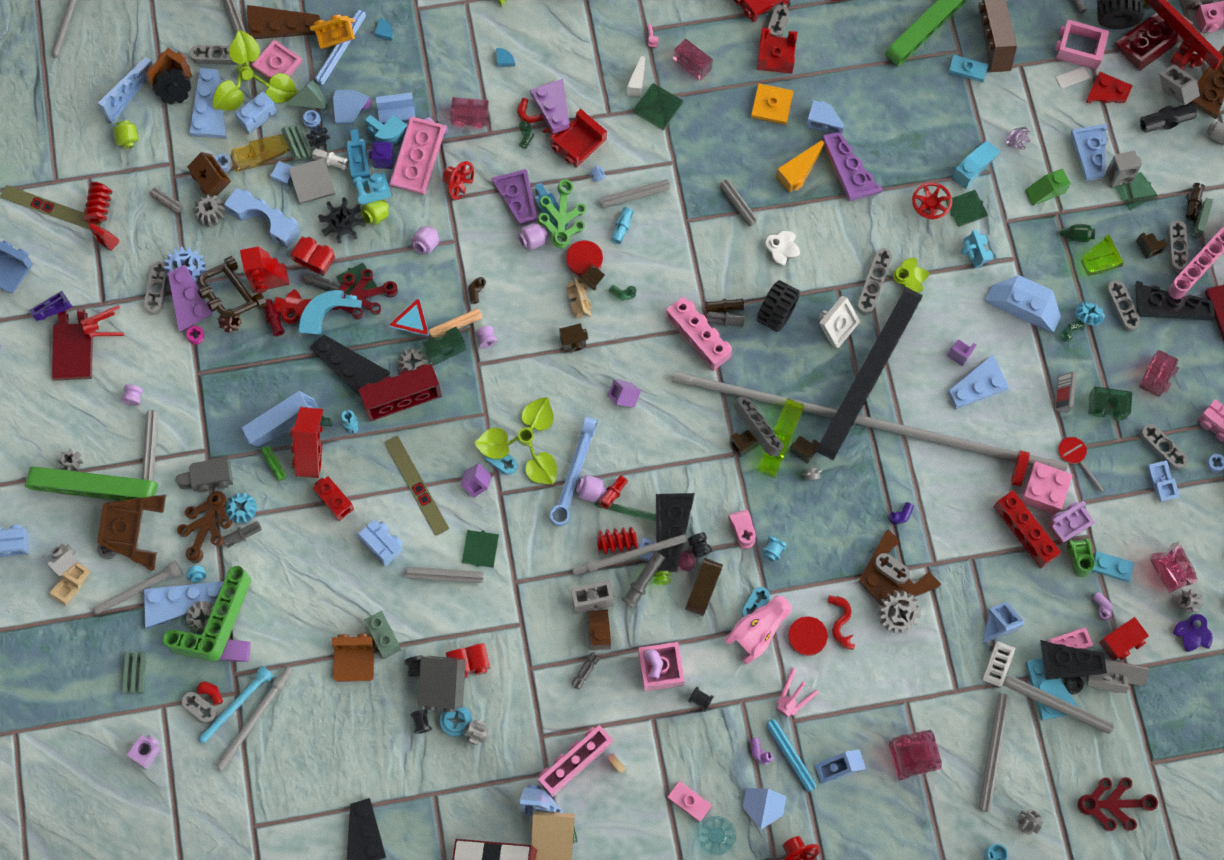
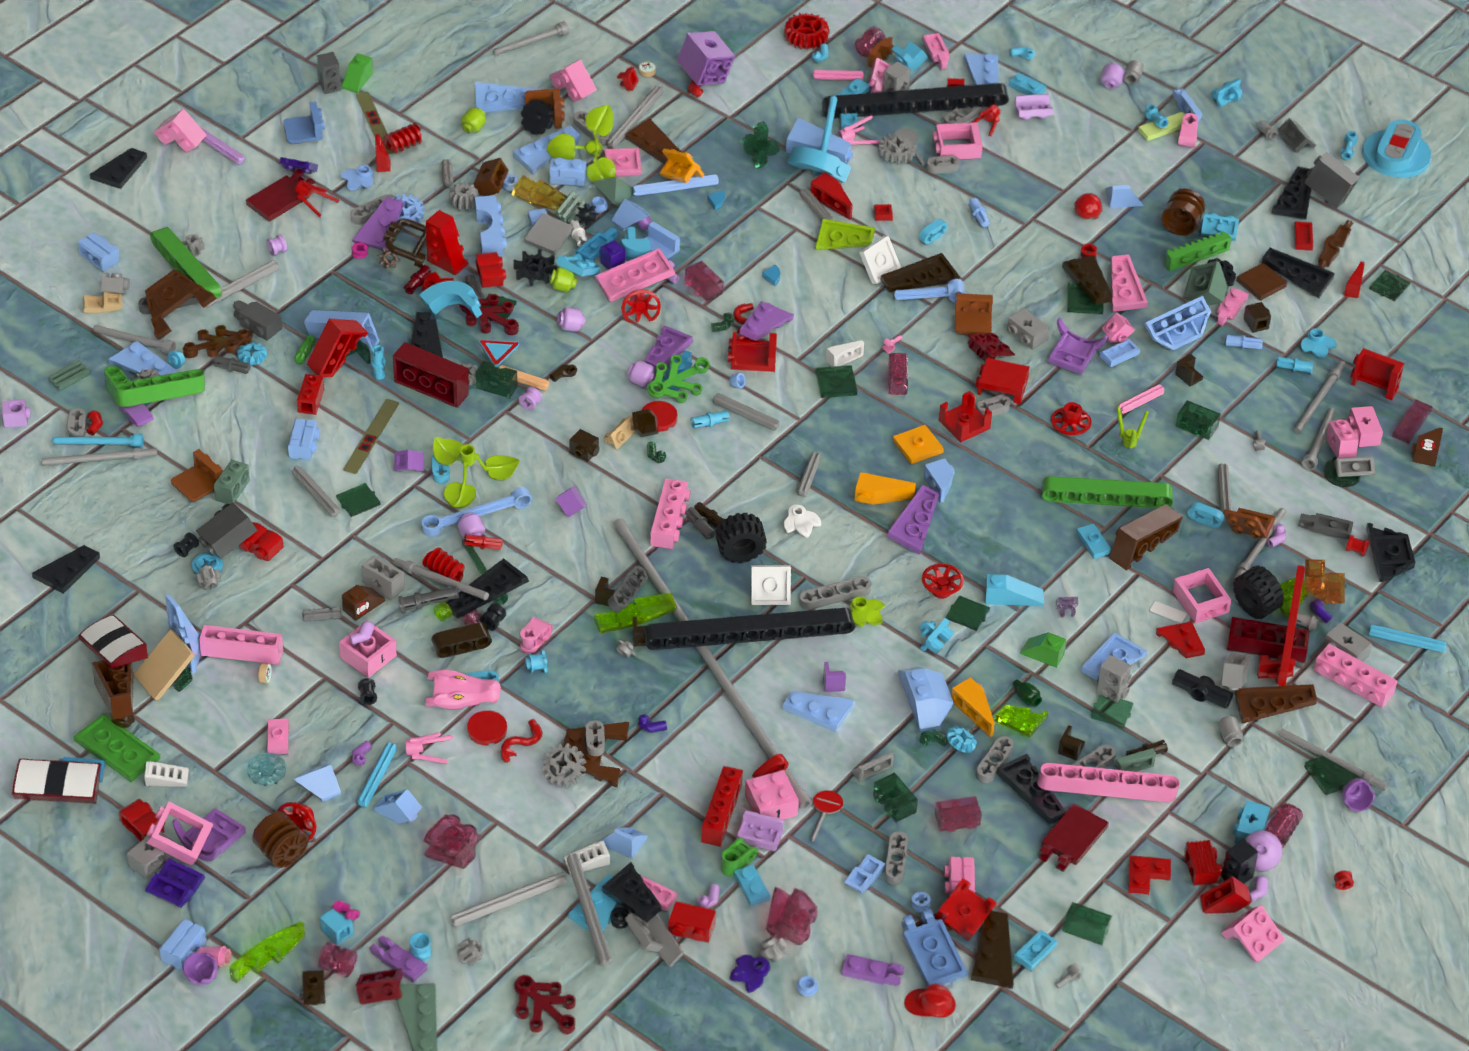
camera: 50 degrees right, 25 degrees down
none -> light blue plate [340,165,374,190]
none -> bright pink brick [549,60,597,102]
none -> light orange slope [951,677,995,737]

